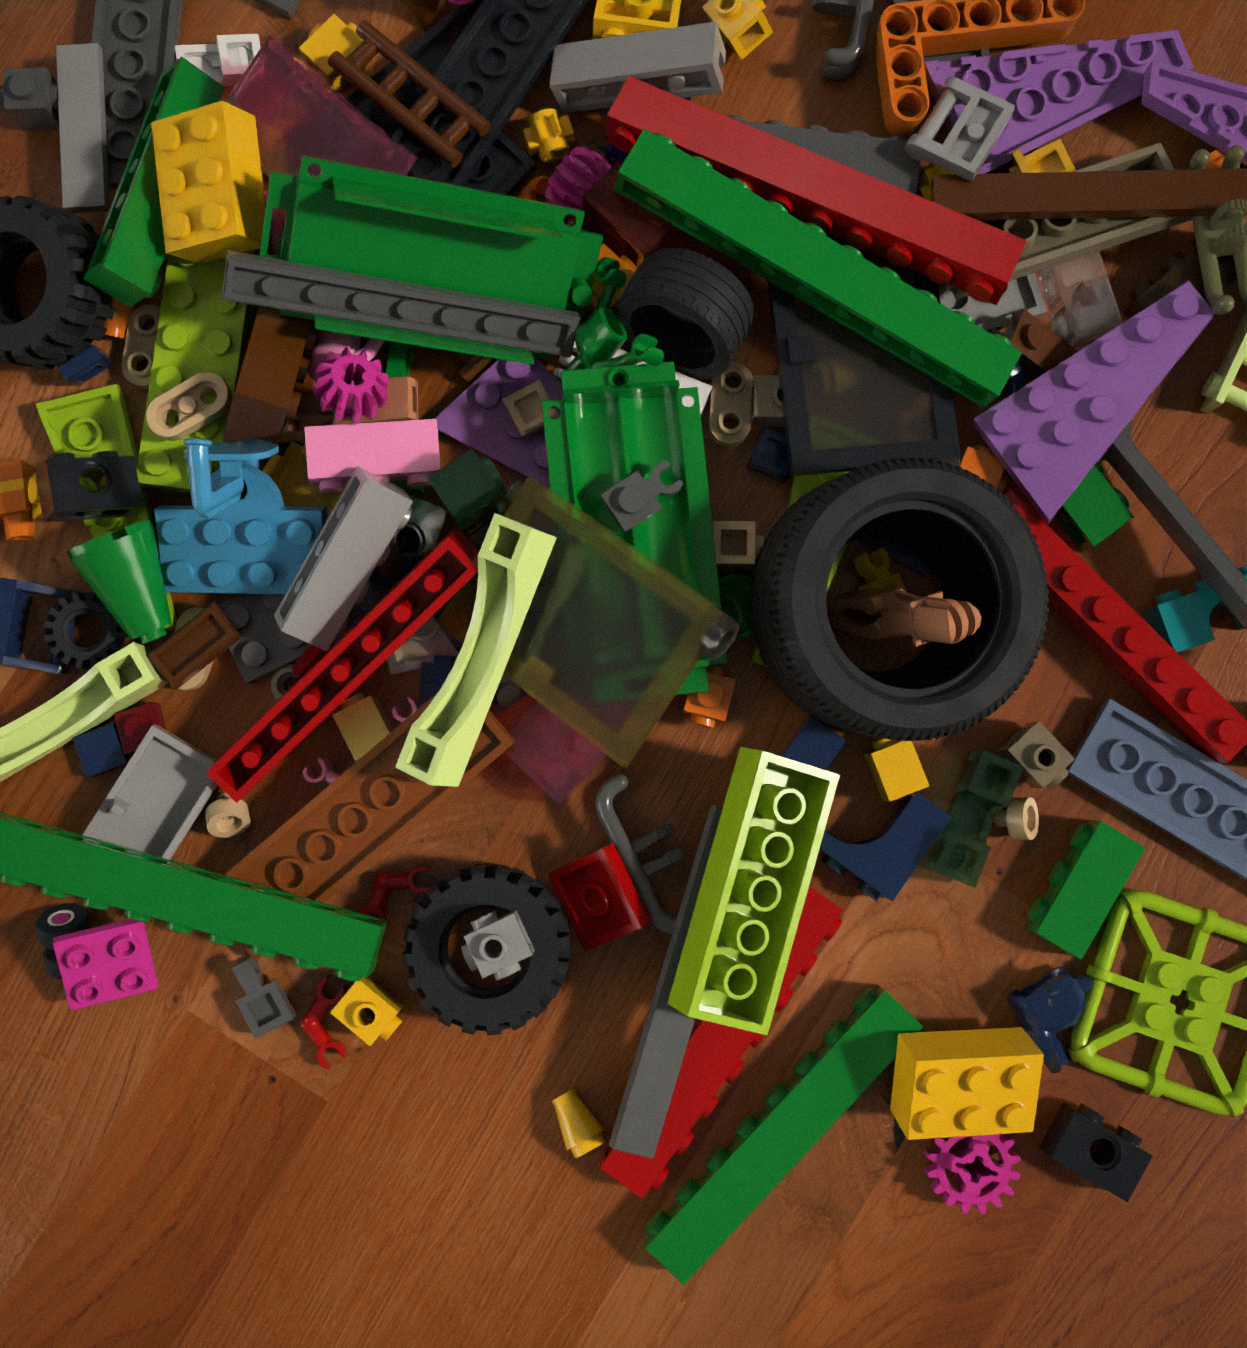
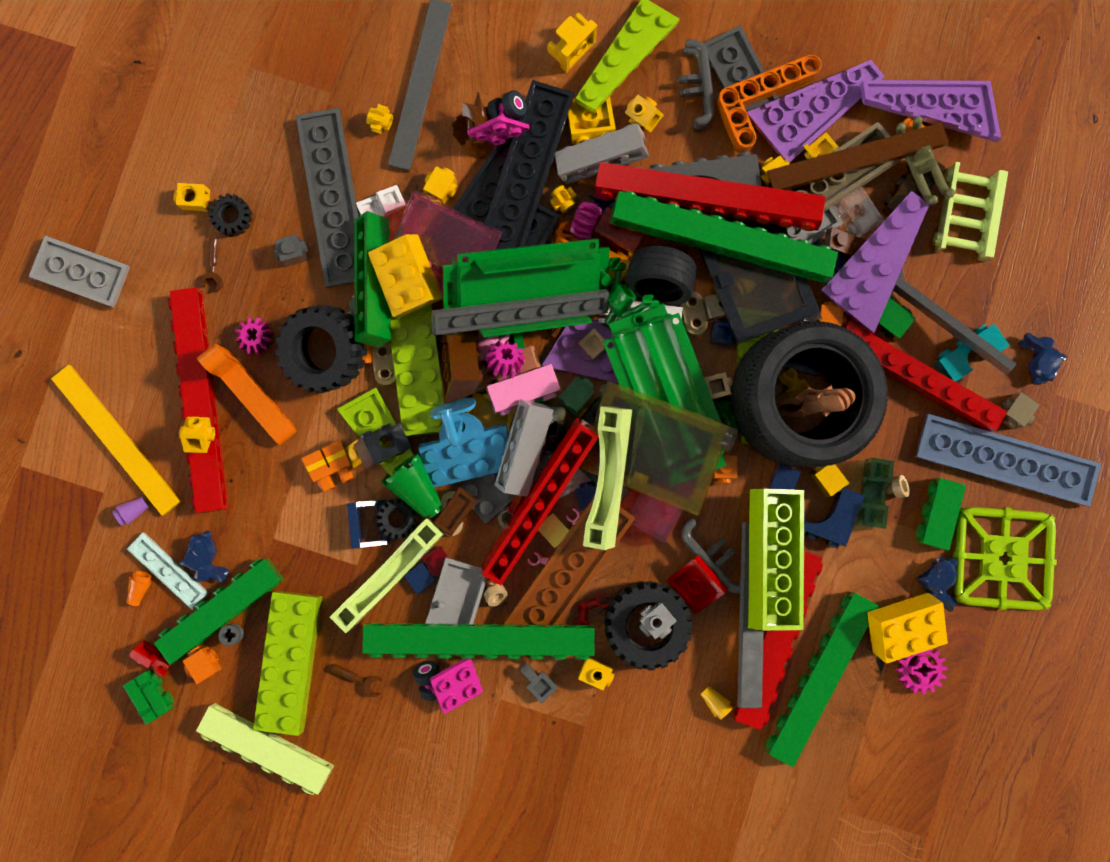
camera: 15 degrees left, 0 degrees up
light grey tile [56,43,109,213] -> none
dark blue tile [58,345,112,385] -> none
tan plate [146,372,232,441] -> none
red arm [300,975,347,1070] -> none
reddish brown bar [328,20,491,168] -> none
dark grey plate [600,460,683,534] -> none
light grey plate [905,77,1015,182] -> none
dark tan brick [998,721,1075,789] -> none
black brick [1039,1103,1153,1202] -> none

